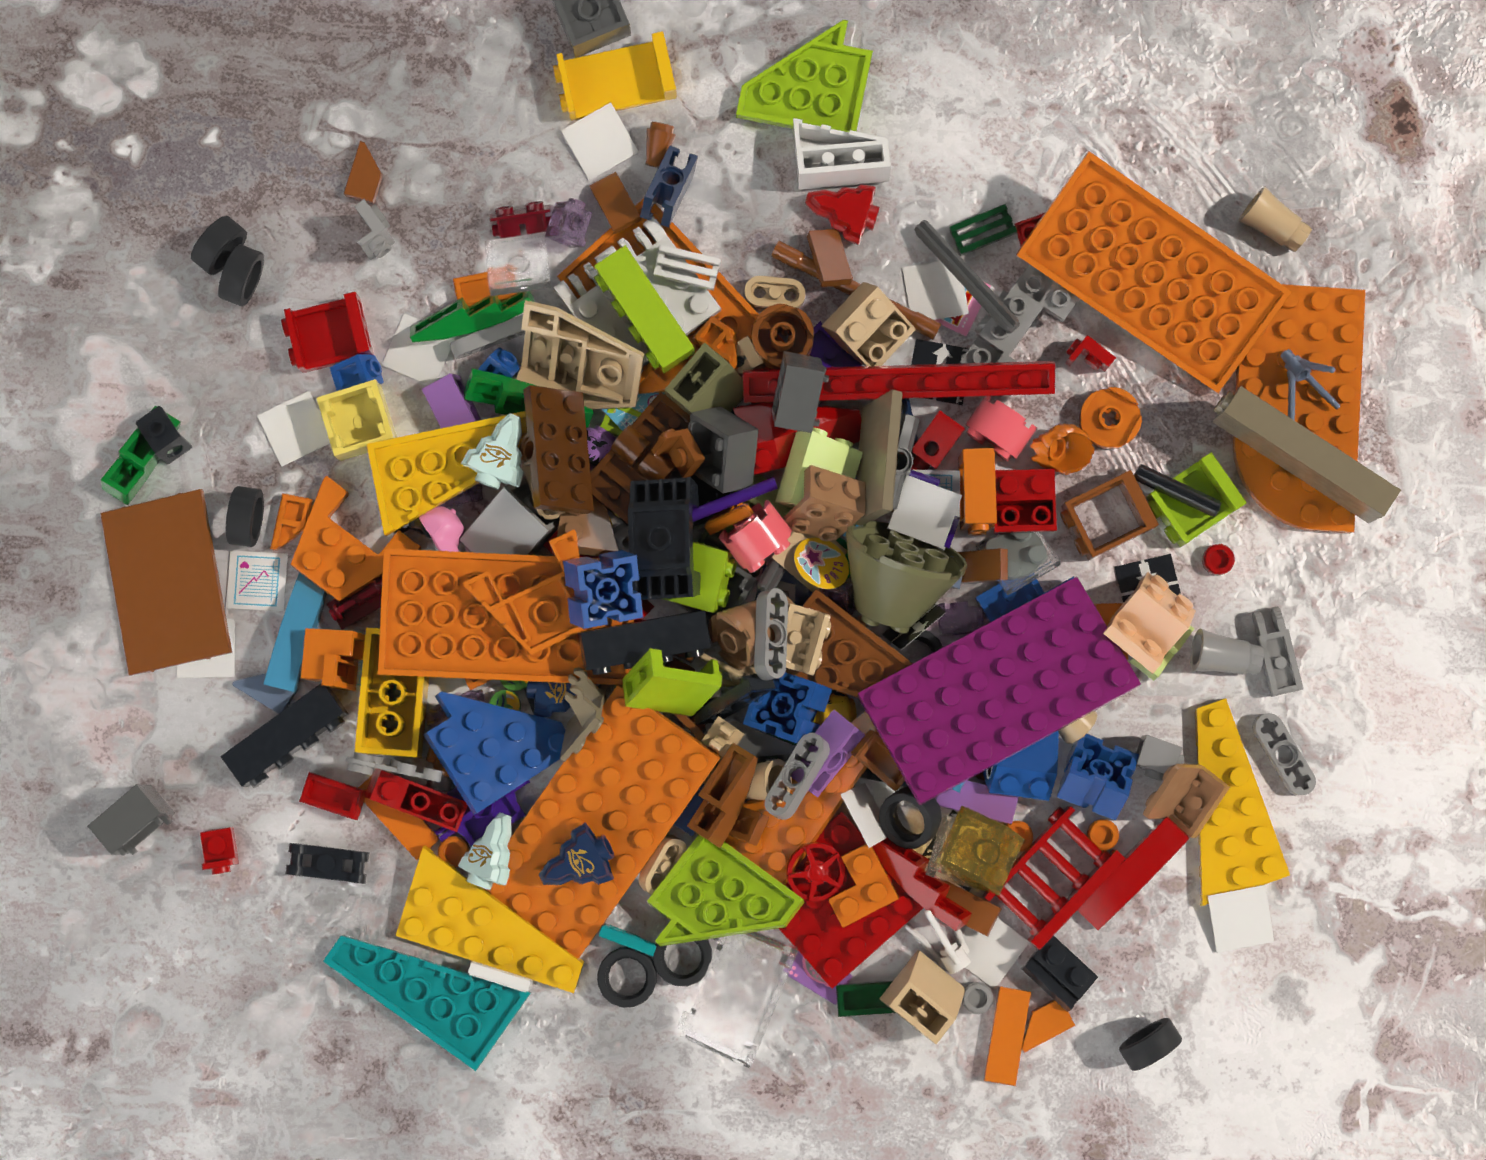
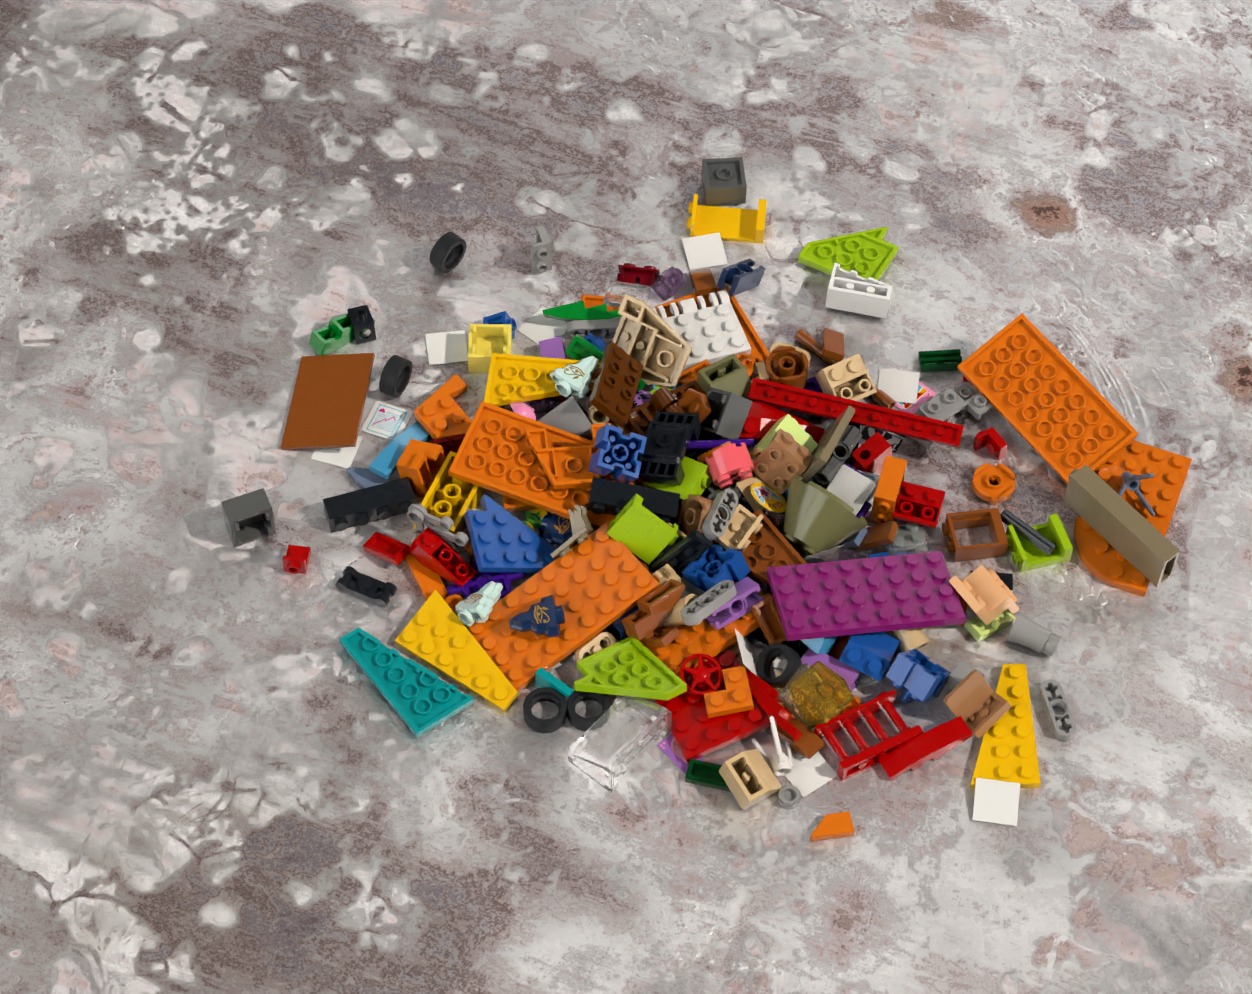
camera: 15 degrees right, 30 degrees down
black tyre [191,216,247,276] -> none
orange tile [270,493,314,551] -> none
red panel [281,292,374,373] -> none
dark orange tile [344,141,383,205] -> none
white tile [468,961,534,992] -> none
lime brick [593,245,695,374] -> none
dark orange cone [645,122,676,168] -> none
white tile [653,245,721,291] -> none
dark grey container [772,351,829,433] -> none
red rock [805,184,880,245] -> none
dark grey axle [914,220,1020,334] -> none
coral brick [965,396,1037,462] -> none
orange tile [984,986,1031,1086] -> none
black plate [1021,936,1098,1012] -> none
orange hair [1030,423,1095,475] -> none
orange tile [1086,819,1119,850] -> none
black tyre [1119,1018,1182,1071] -> none
red tile [1202,544,1235,576] -> none
tan plant [1239,186,1312,252] -> none
light grey hinge [1252,606,1303,697] -> none

